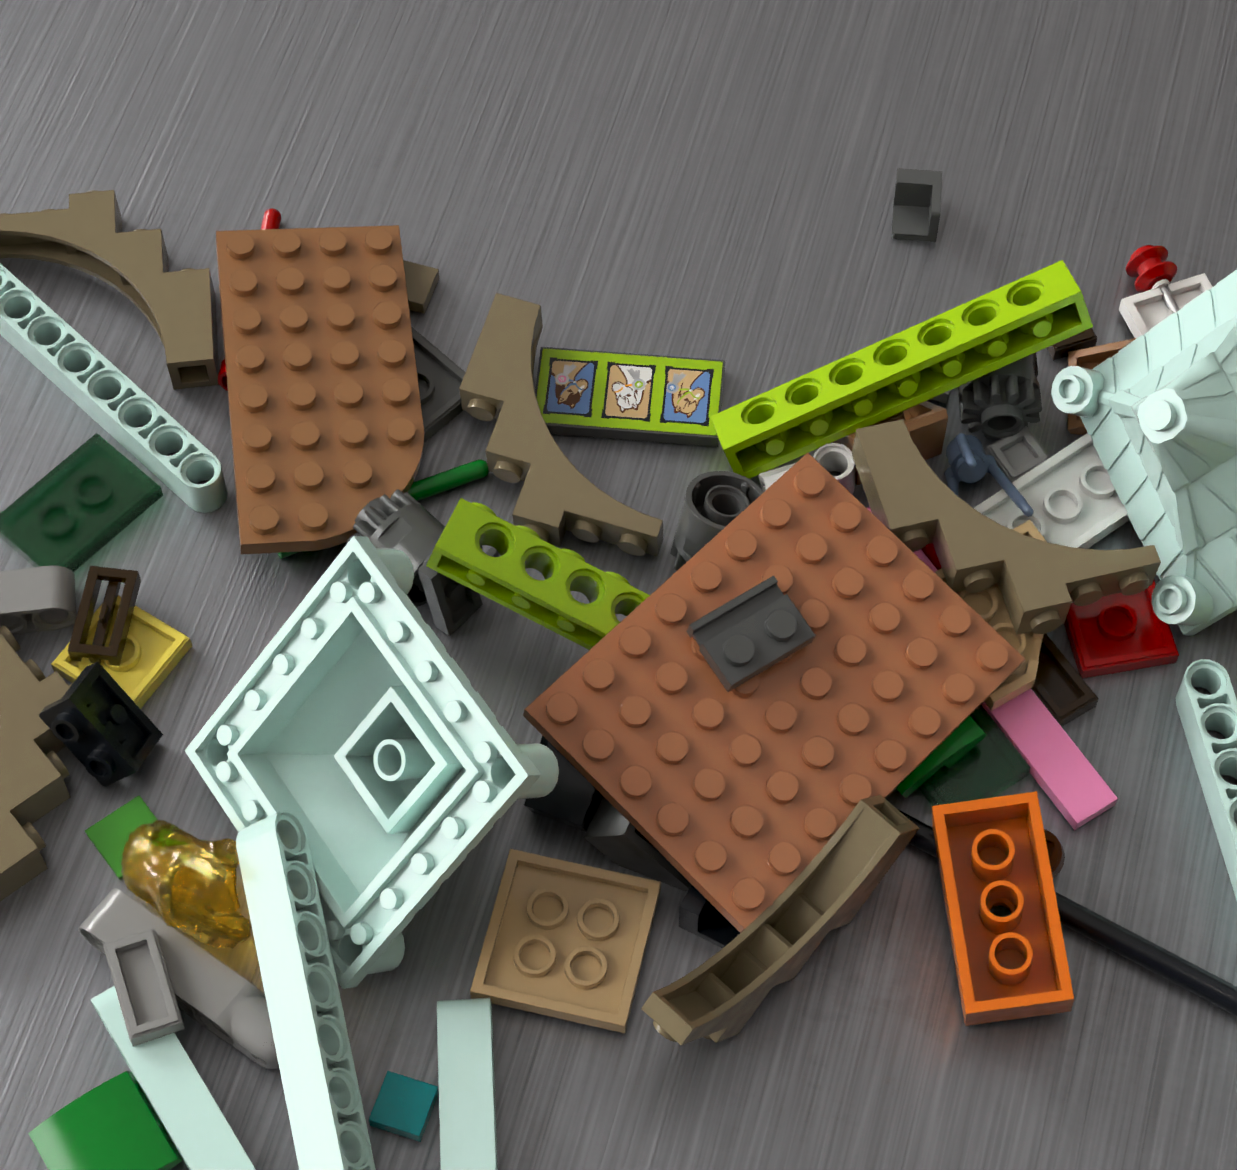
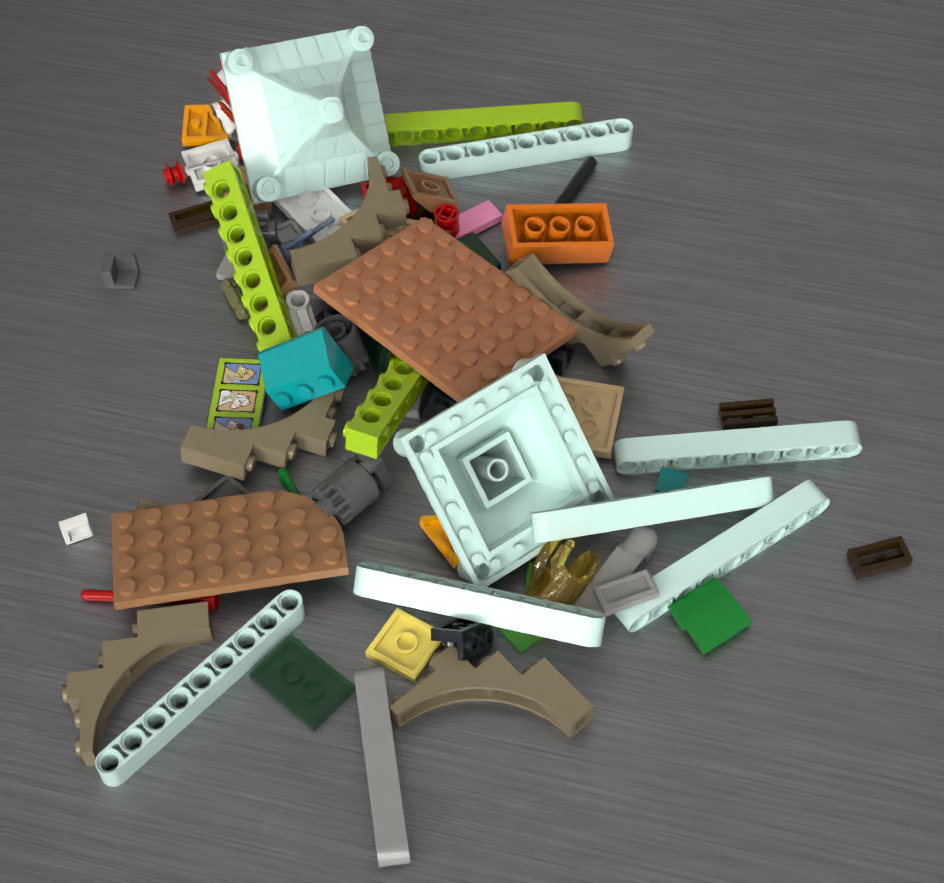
camera: 90 degrees left, 5 degrees down
dark brown tile [68,566,141,666] -> none
dark grey plate [686,576,816,692] -> none
none -> white tile [58,513,94,545]
none -> teal slope [258,327,354,411]
none -> light aqua beam [353,562,606,647]
none -> medium nougat slope [401,168,460,213]
none -> red wheel [434,204,460,237]

